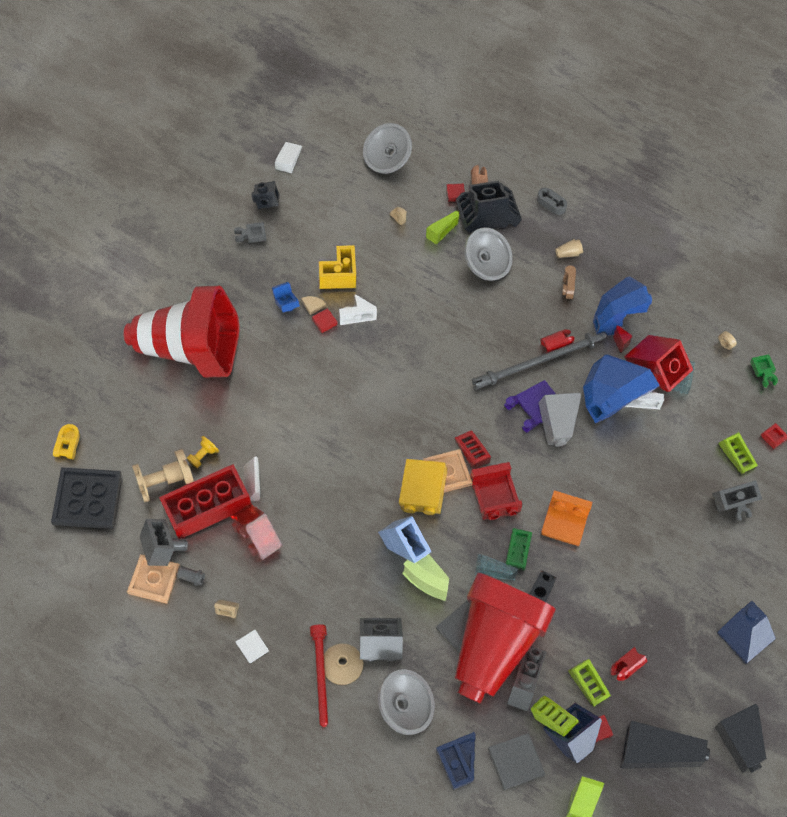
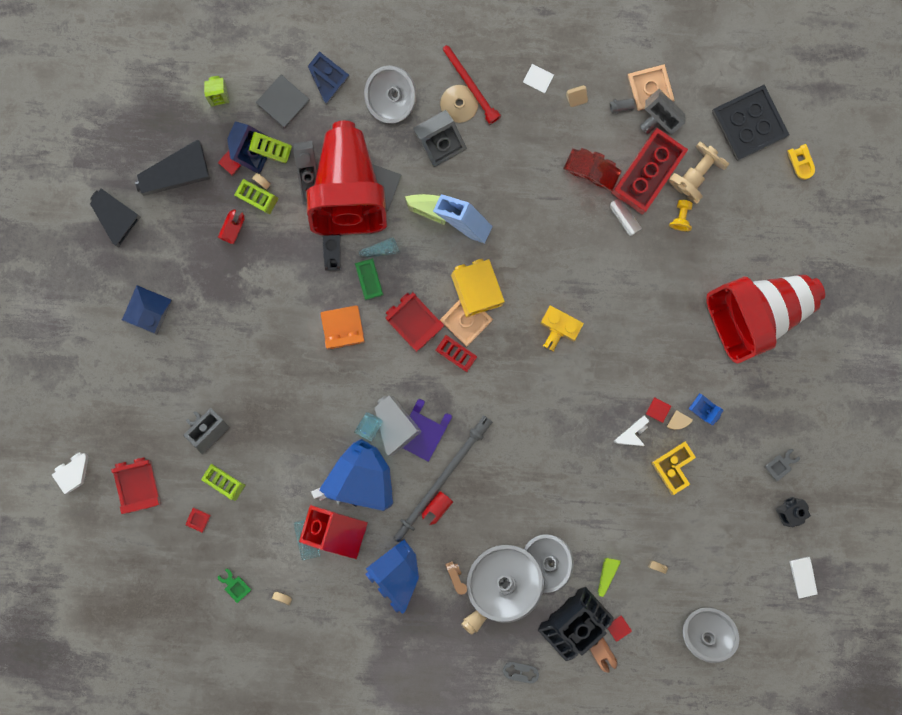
camera: 155 degrees right, 25 degrees up
red slope [613,326,632,353] -> none
none -> tan tile [252,173,271,190]
none -> clear light blue slope [354,412,383,442]
none -> light grey dish [467,545,544,623]
none -> yellow brick [540,305,584,352]

